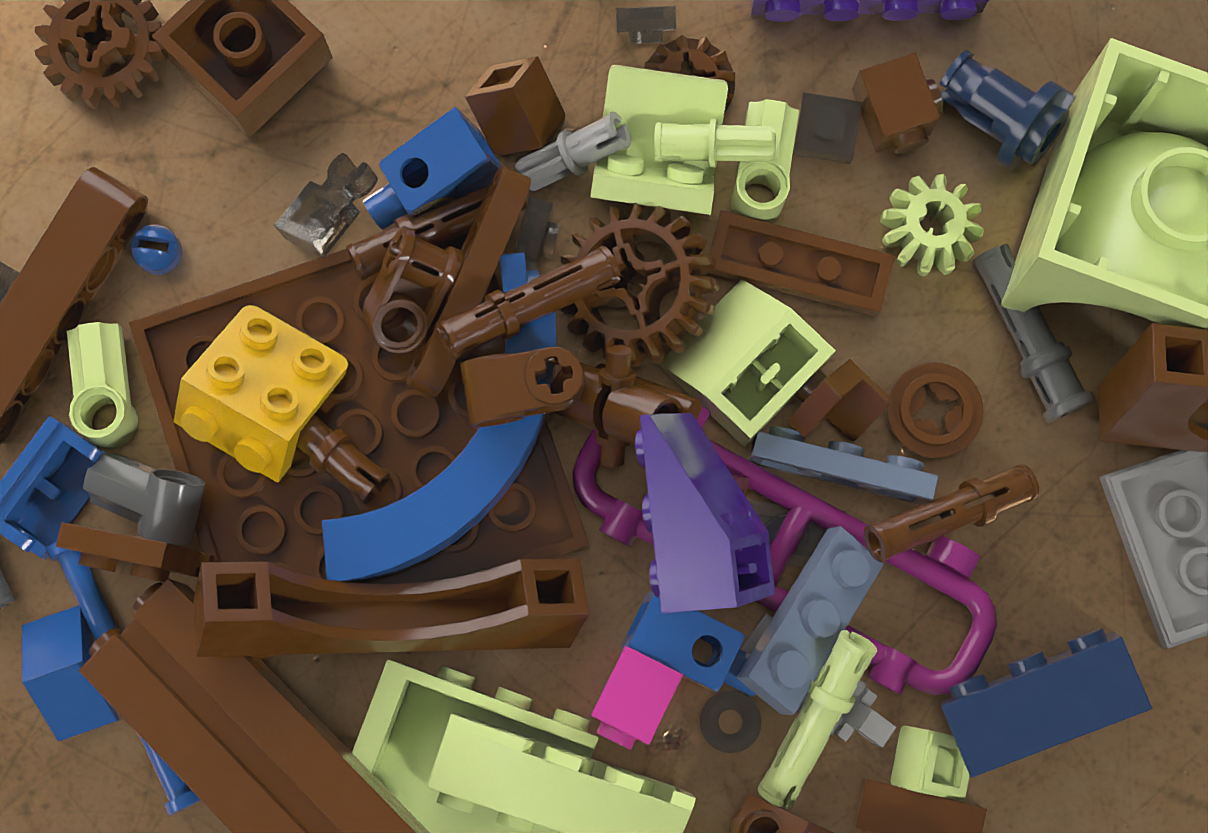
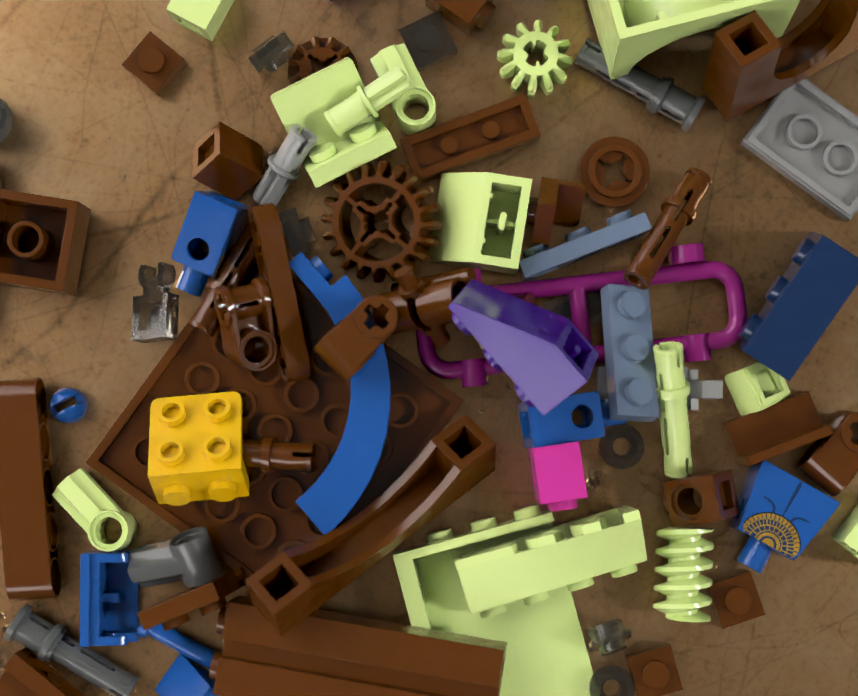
camera: 30 degrees left, 5 degrees up
reddish brown pin [437,246,620,360] -> none

